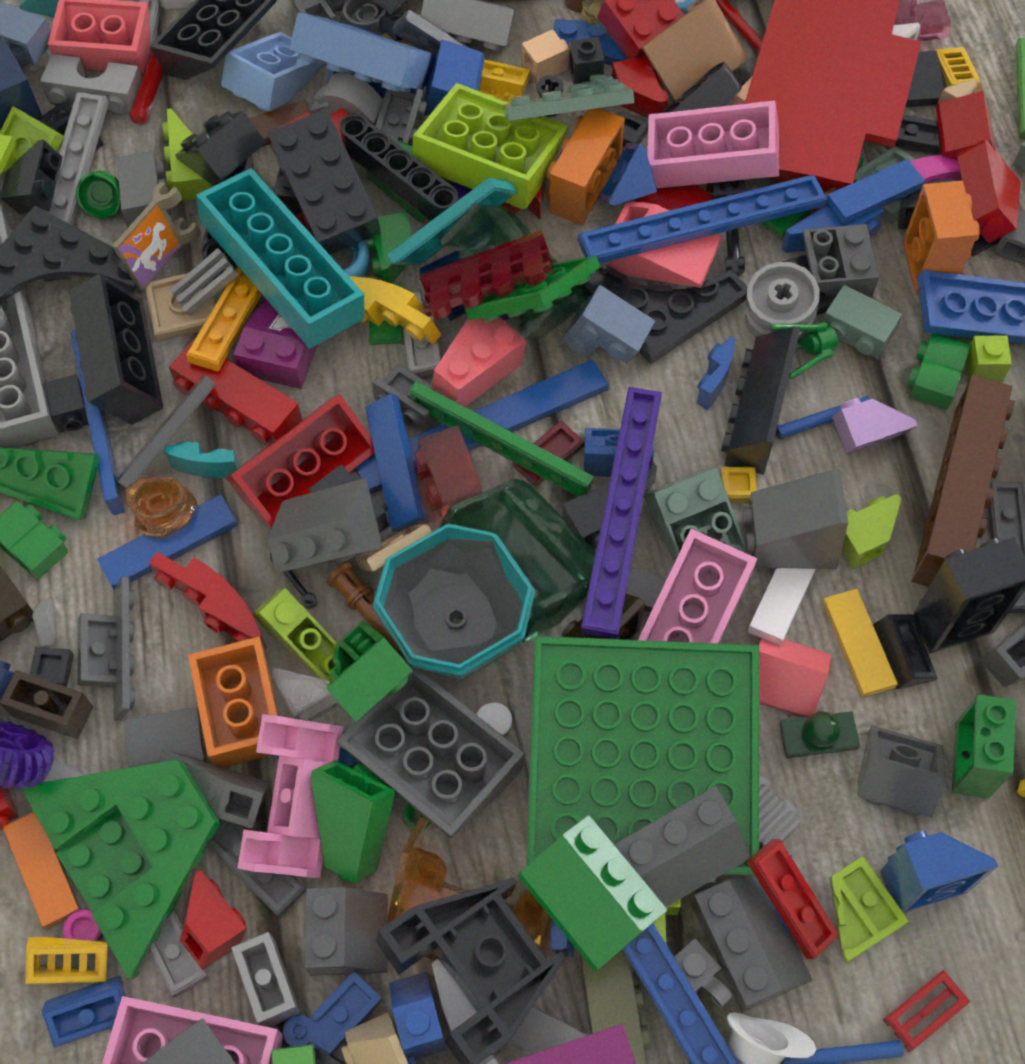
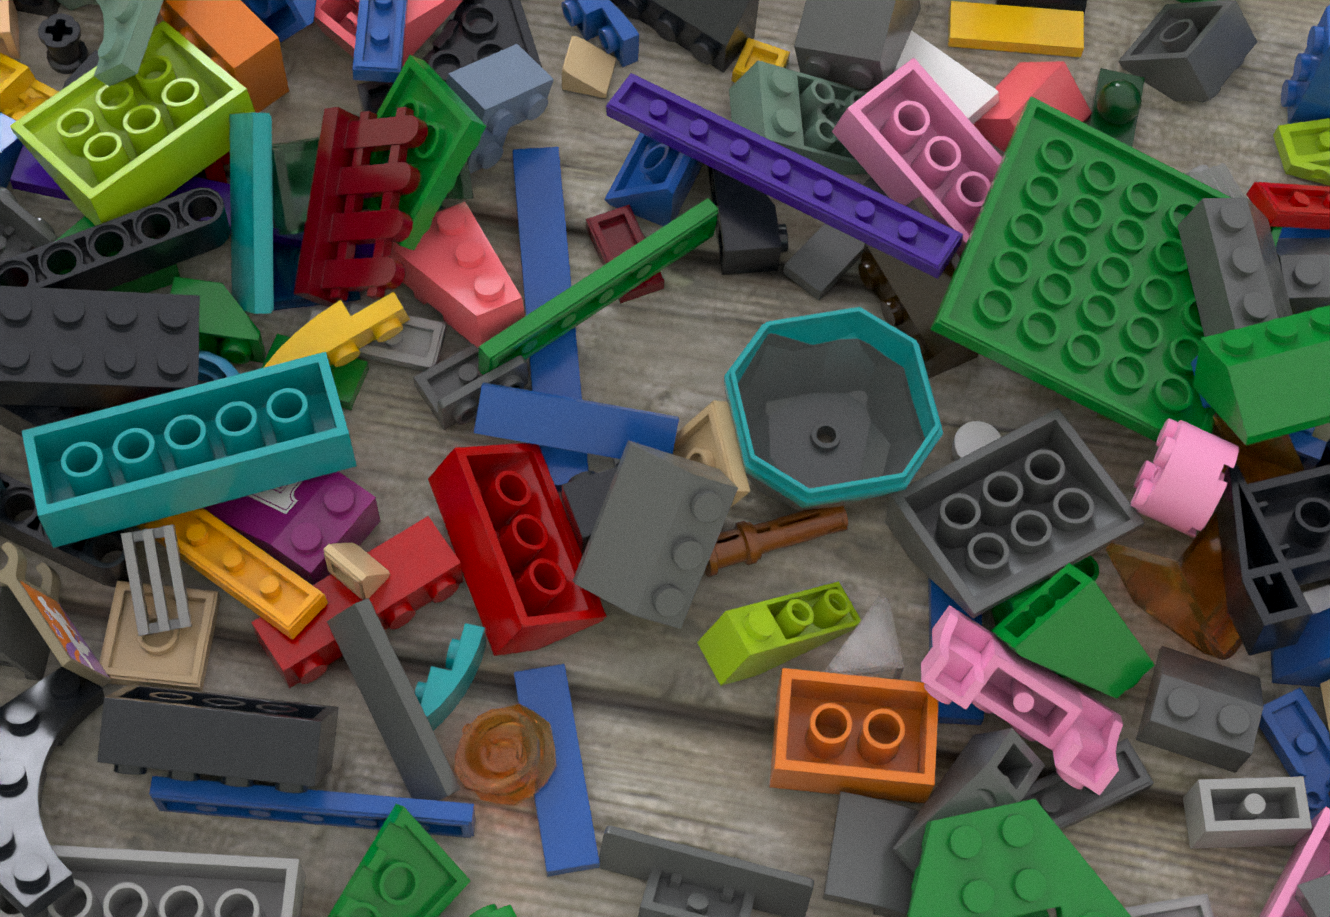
camera: 75 degrees left, 0 degrees up
black brick [44,374,89,432] -> none
red slope [149,552,267,650] -> none
red slope [180,870,247,970] -> none
black hinge [270,553,317,608] -> none
green wedge [327,620,413,722] -> none
clear red brick [413,425,483,519] -> none
clear green windscreen [439,479,596,643] -> none
none -> tan slope [323,543,390,600]
none -> tan slope [562,35,616,99]
none -> bright pink brick [1130,418,1239,538]

